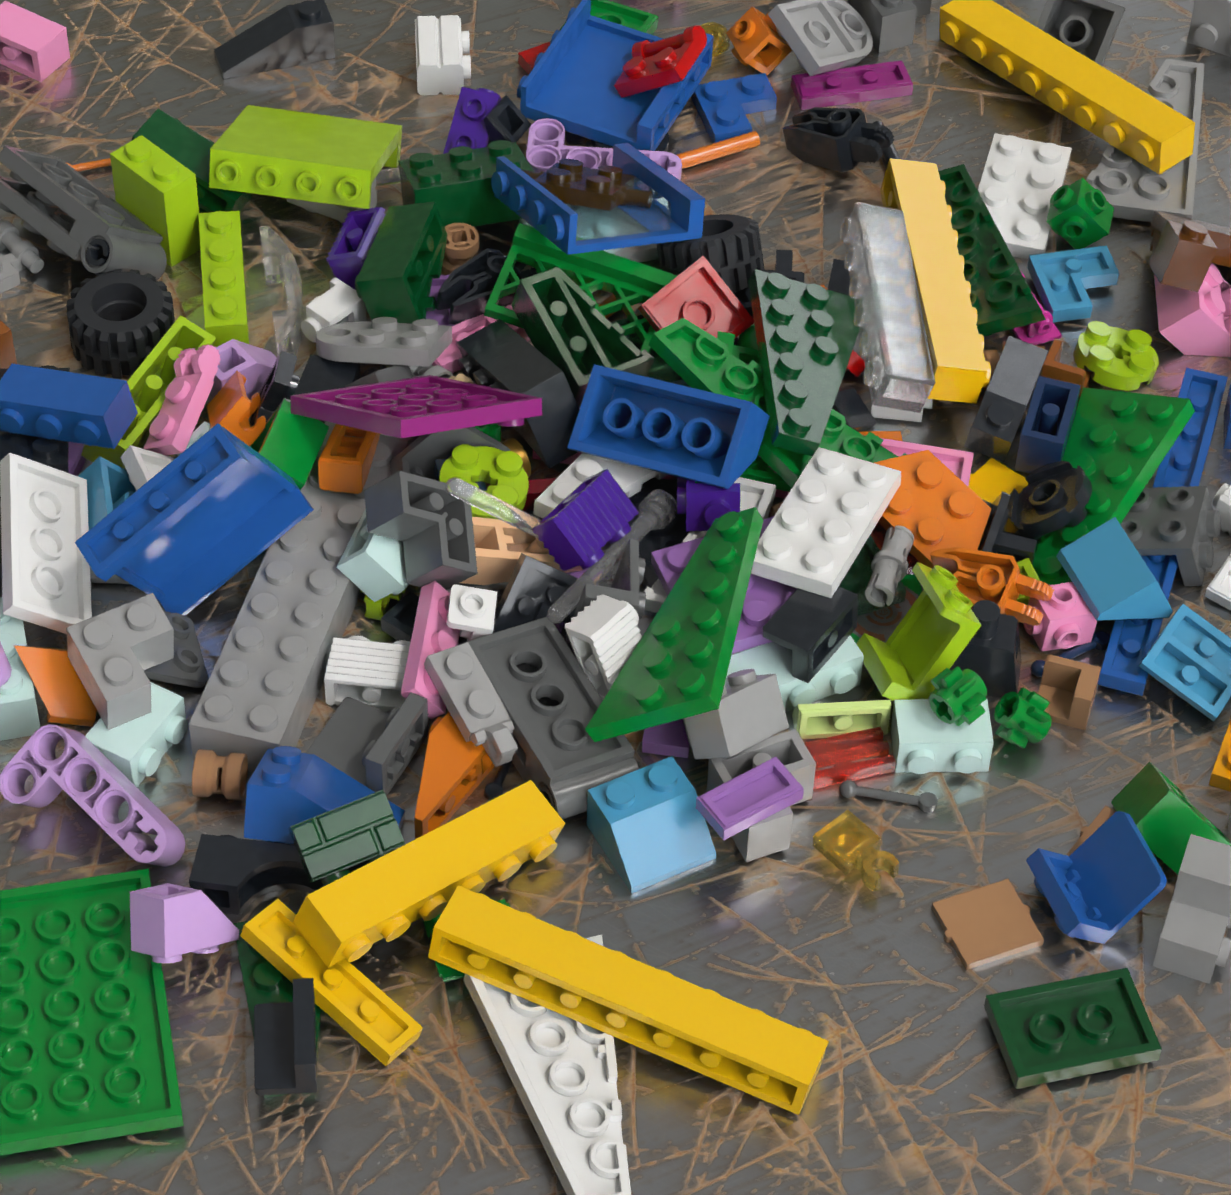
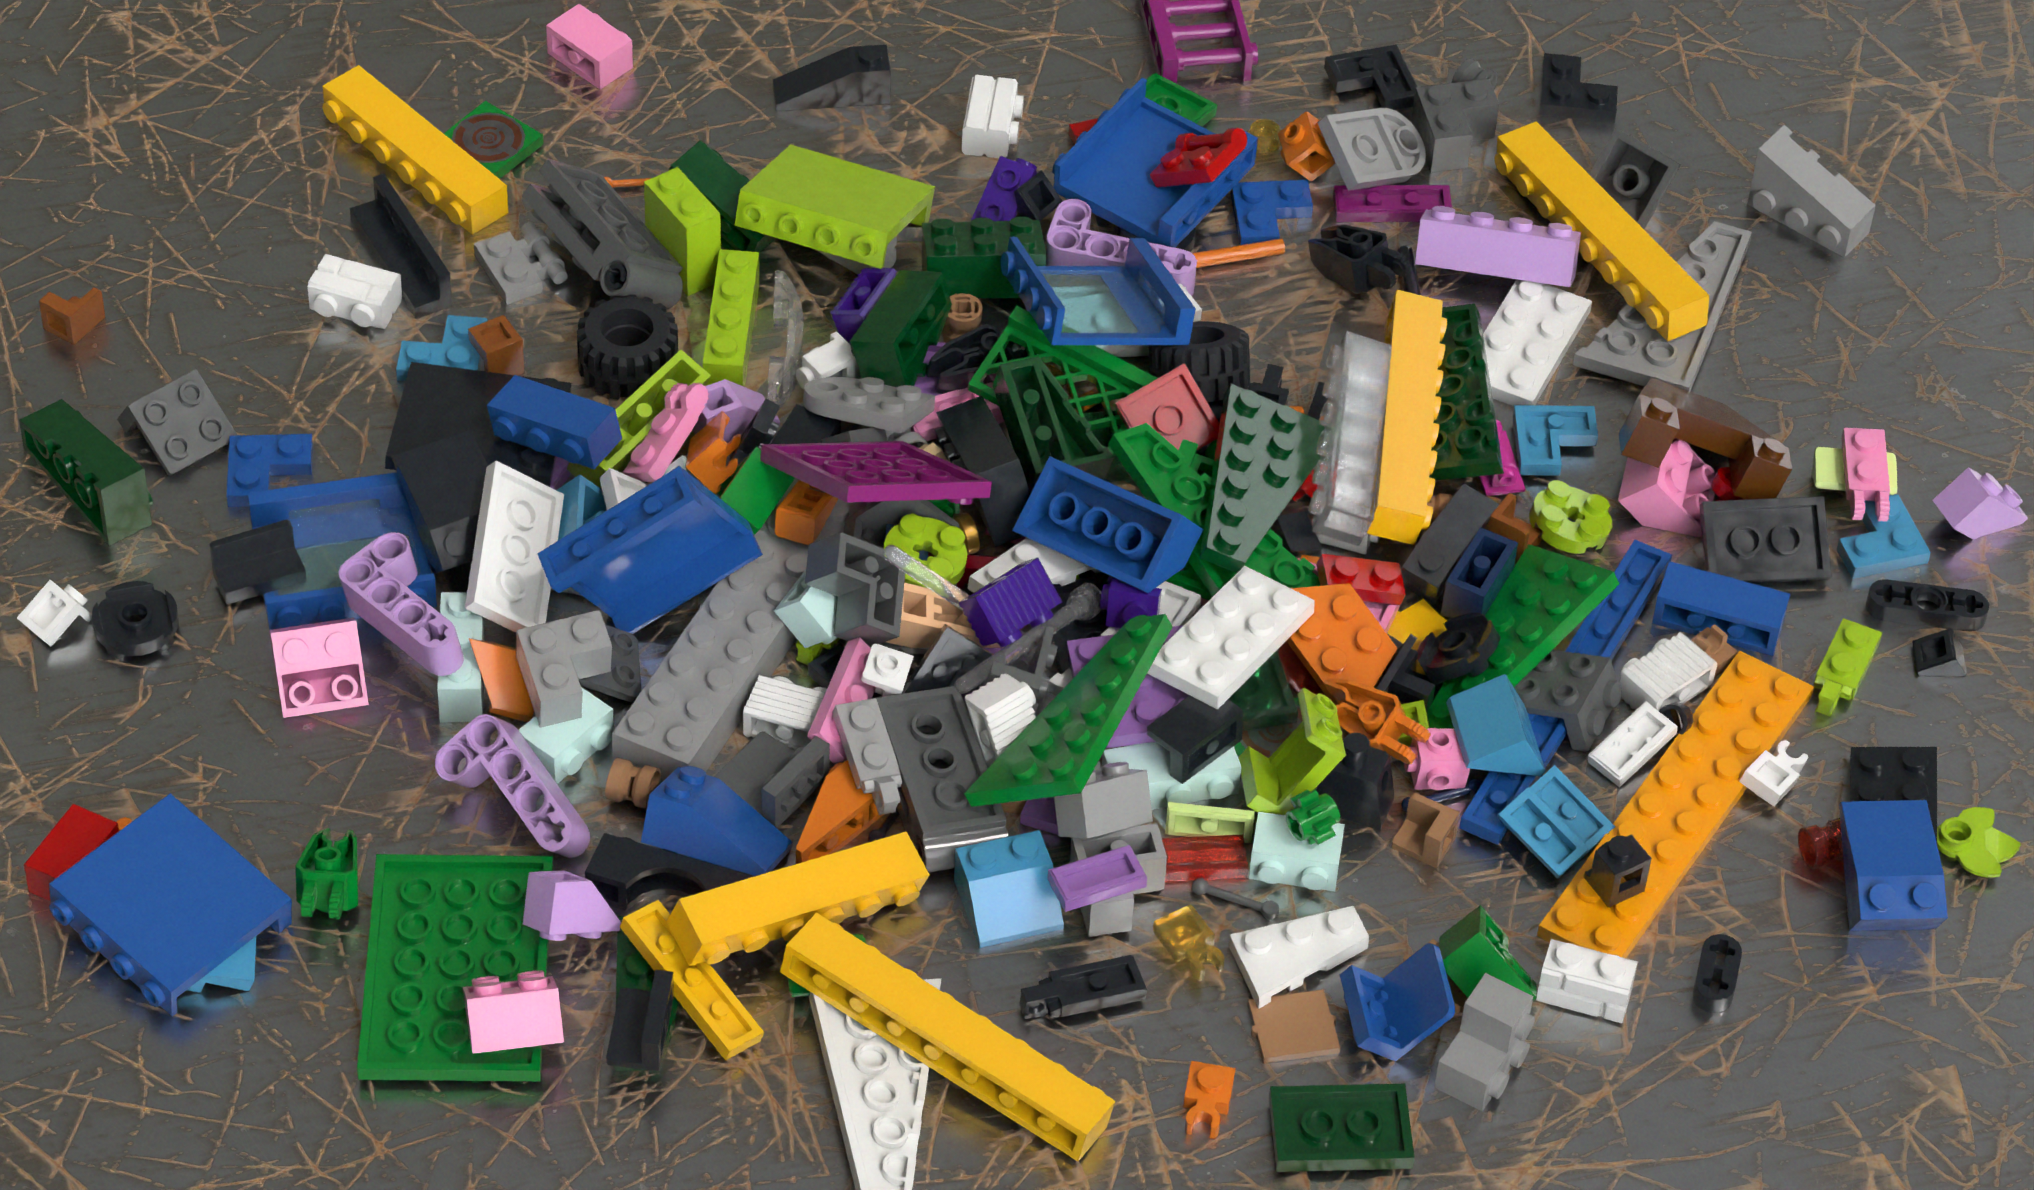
camera: 10 degrees right, 0 degrees up
brick [289,790,405,886] -> none
dark brown plate [521,159,653,211] -> none
light grey pin [865,525,914,607] -> none
green gear [994,687,1052,749] -> none
green brick [1046,177,1114,249] -> none
none -> bright pink slope [463,971,564,1054]
none -> black hinge [1019,955,1147,1019]
none -> orange plate [1183,1061,1236,1139]
none -> white wing [1229,906,1369,1009]
none -> red plate [1316,554,1406,605]
none -> lavender brick [1415,206,1581,287]

